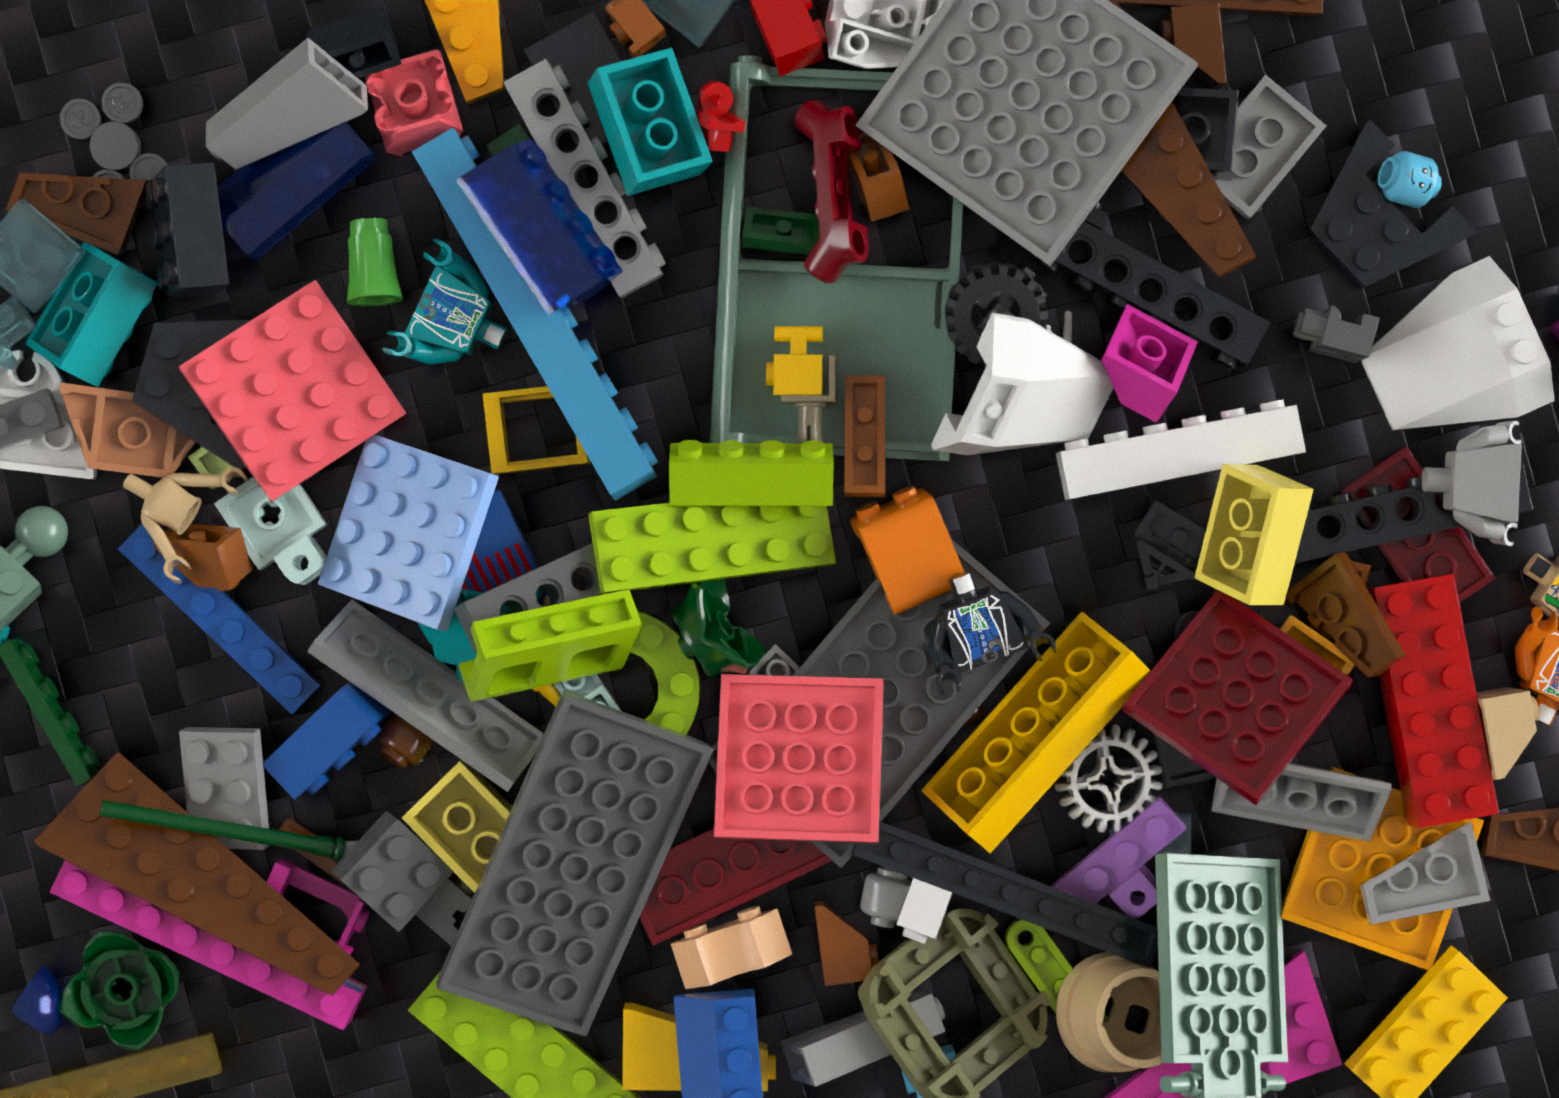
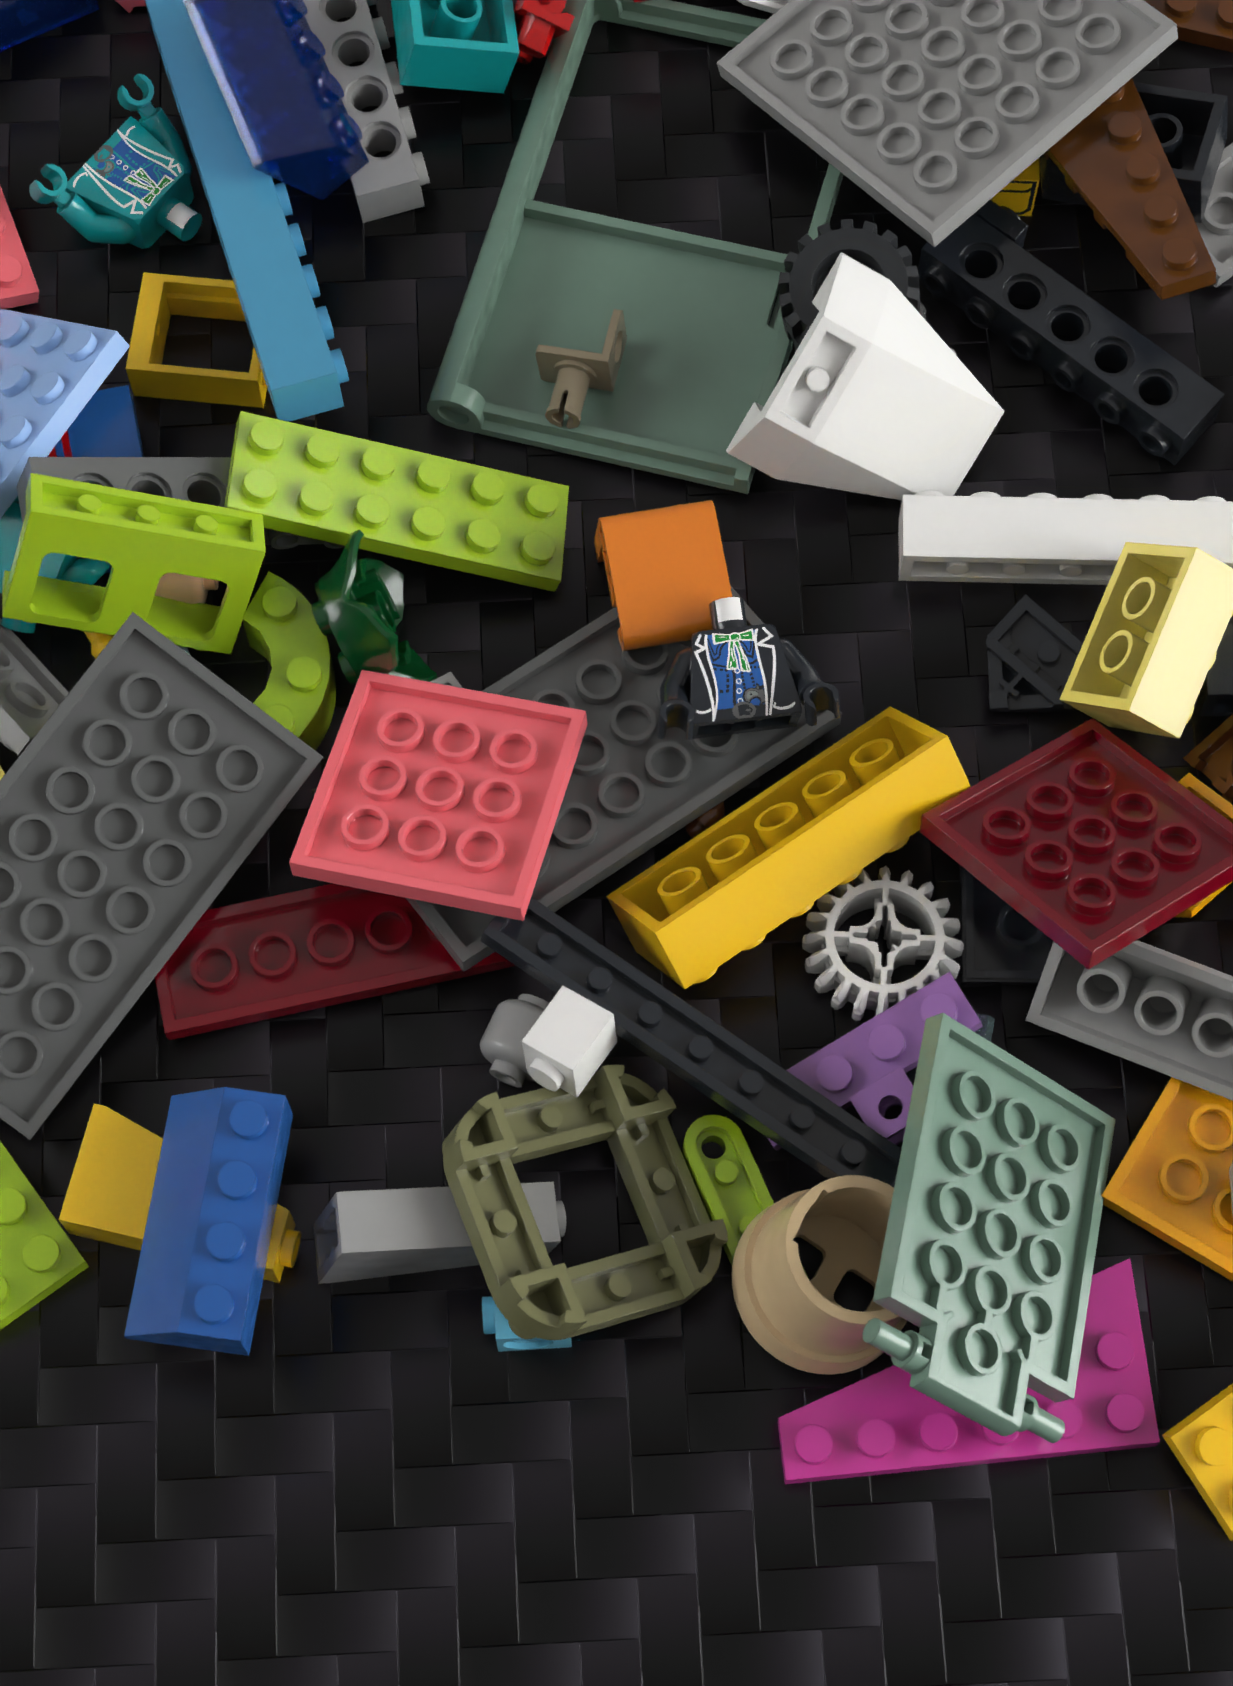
camera: 15 degrees right, 20 degrees down
bright green plant [346,218,403,307] -> none
lime slope [669,440,834,506] -> none
light nougat brick [670,906,792,989] -> none
dark green plate [742,206,820,255] -> none
yellow brick [766,326,823,395] -> none
dark red plate [795,100,869,284] -> none
dark orange slope [814,900,878,986] -> none
dark orange plate [844,375,885,497] -> none
dark orange slope [848,132,909,222] -> none
dark pink slope [1102,304,1198,422] -> none
reddish brown slope [1160,3,1227,90] -> none

